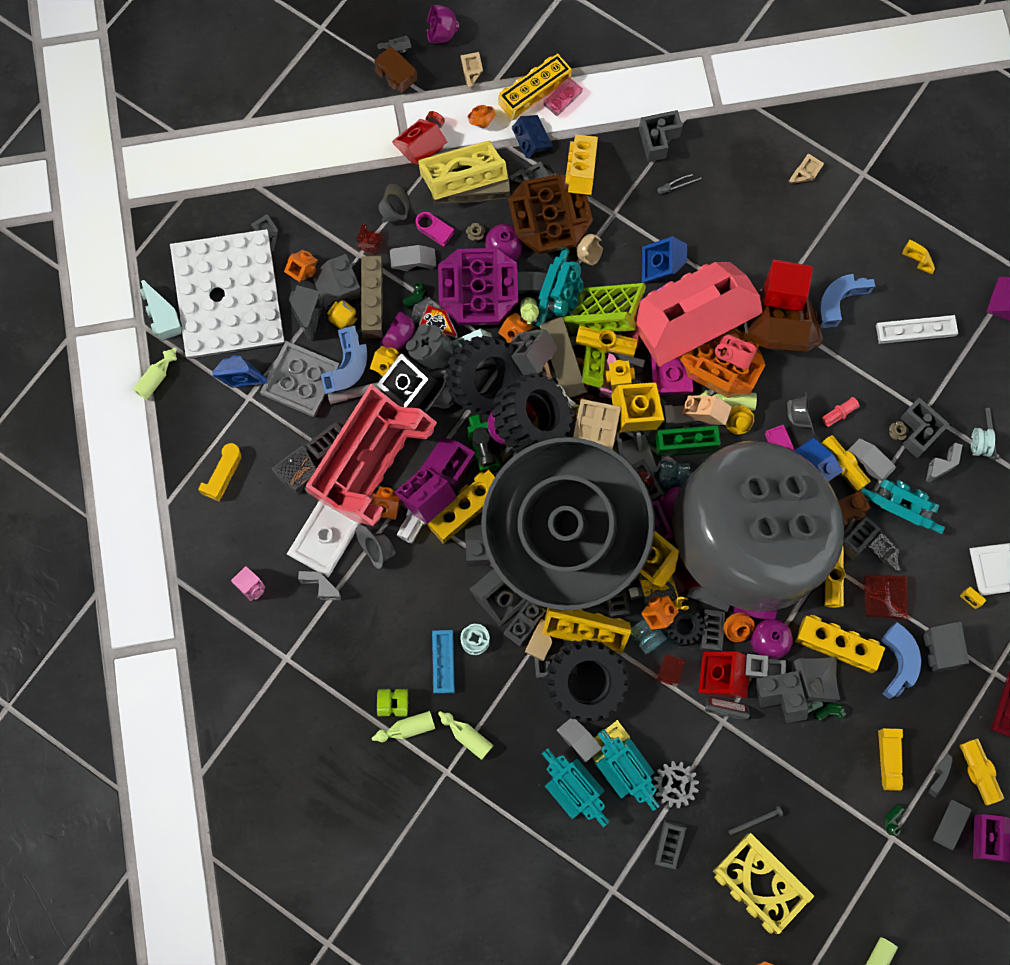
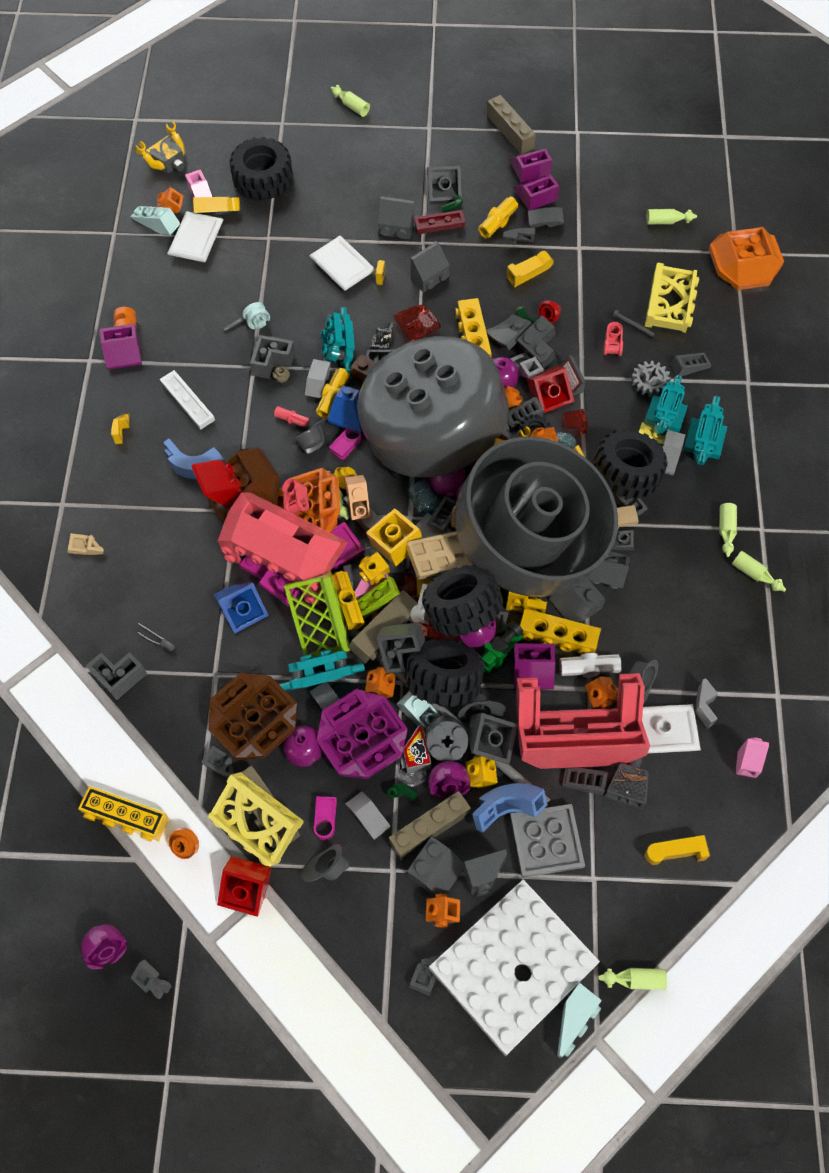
camera: 120 degrees left, 10 degrees down
blue slope [212,355,267,388] -> none
yellow head [327,300,357,329] -> none
clear red panel [356,223,383,255] -> none
reddish brown brick [374,46,418,94] -> none
lime wheel [377,689,408,716] -> none
magenta slope [395,466,457,524] -> none
clear red tile [425,111,445,128] -> none
dark azure plate [432,630,455,694] -> none
tan slope [460,52,483,89] -> none
light aqua wheel [460,624,490,655] -> none
dark tan plate [466,223,485,242] -> none
dark blue bracket [512,115,553,158] -> none
yellowish green wheel [520,297,539,324] -> none
clear pink plate [543,77,583,117] -> none
yellow brick [565,134,598,195] -> none
tan hair [577,234,603,266] -> none
clear red tile [637,470,654,489] -> none
green brick [655,426,720,456] -> none
medium blue arch [880,622,921,699] -> none
dark green arm [884,804,905,836] -> none
light grey slope [926,443,963,482] -> none
none -> red brick [538,300,561,324]
none -> coral piece [603,322,623,356]

